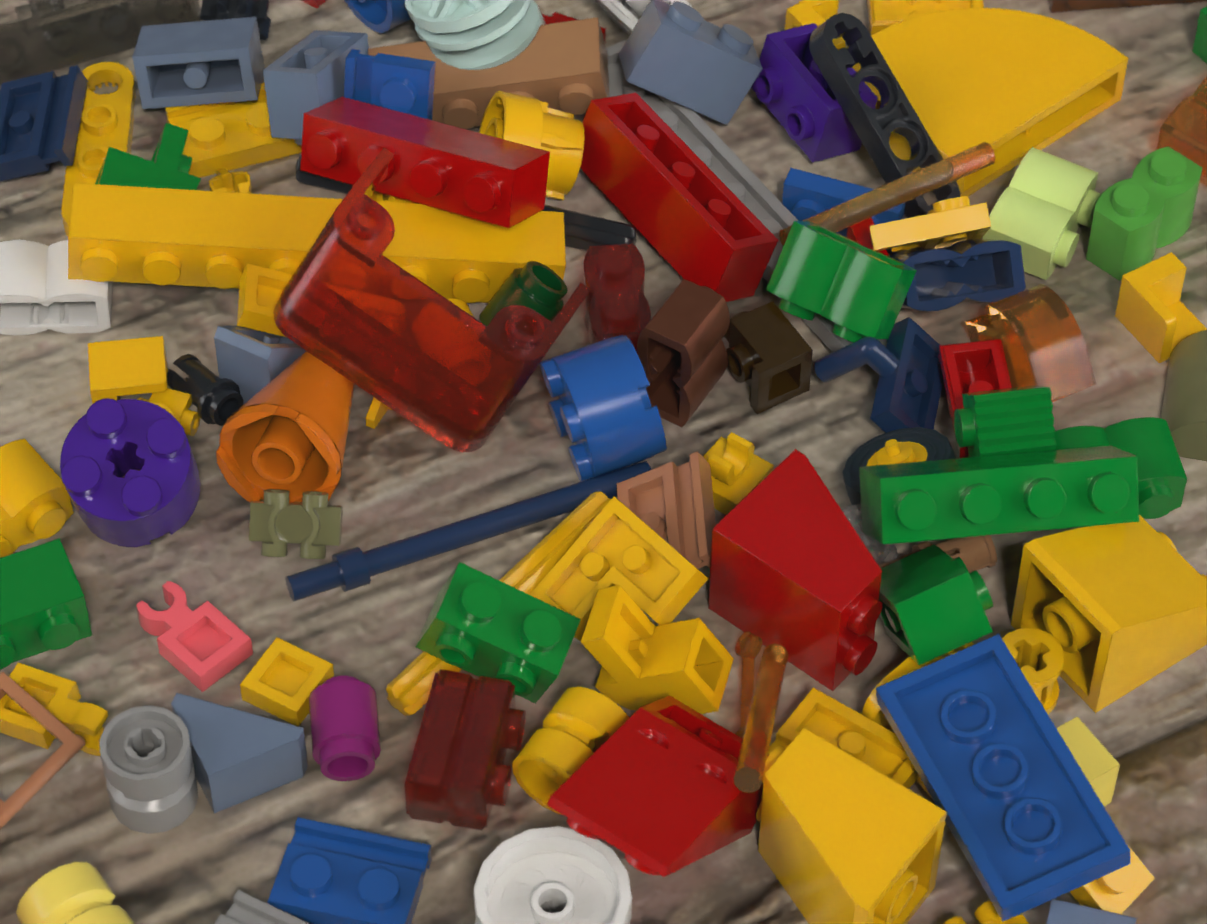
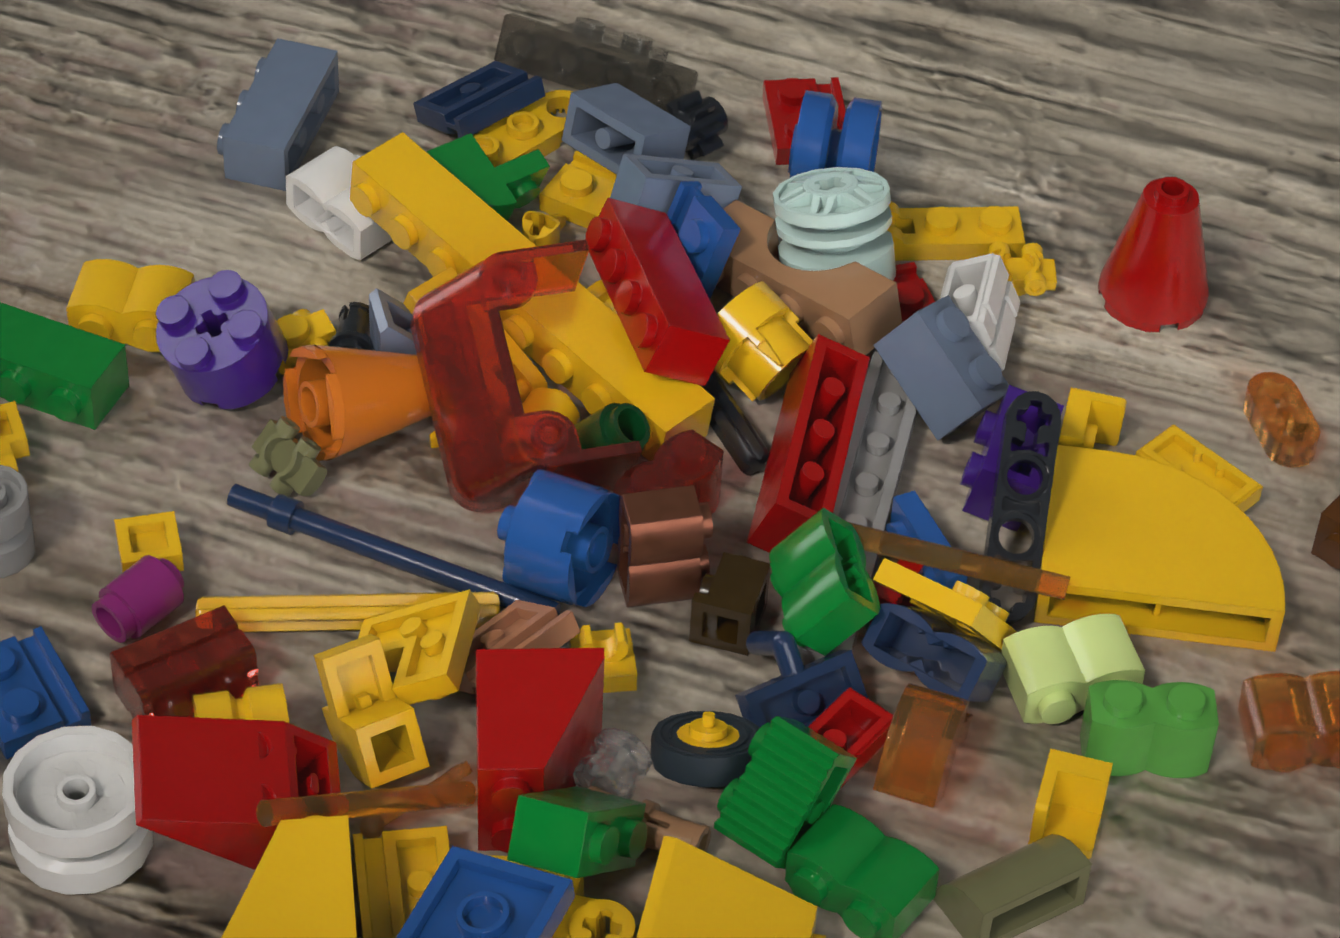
camera: 45 degrees right, 5 degrees down
yellow panel [88,336,168,404] -> none
coral plate [136,581,253,692] -> none
sand blue slope [171,693,308,814] -> none
green brick [416,562,581,704] -> none
green brick [859,445,1139,545] -> none

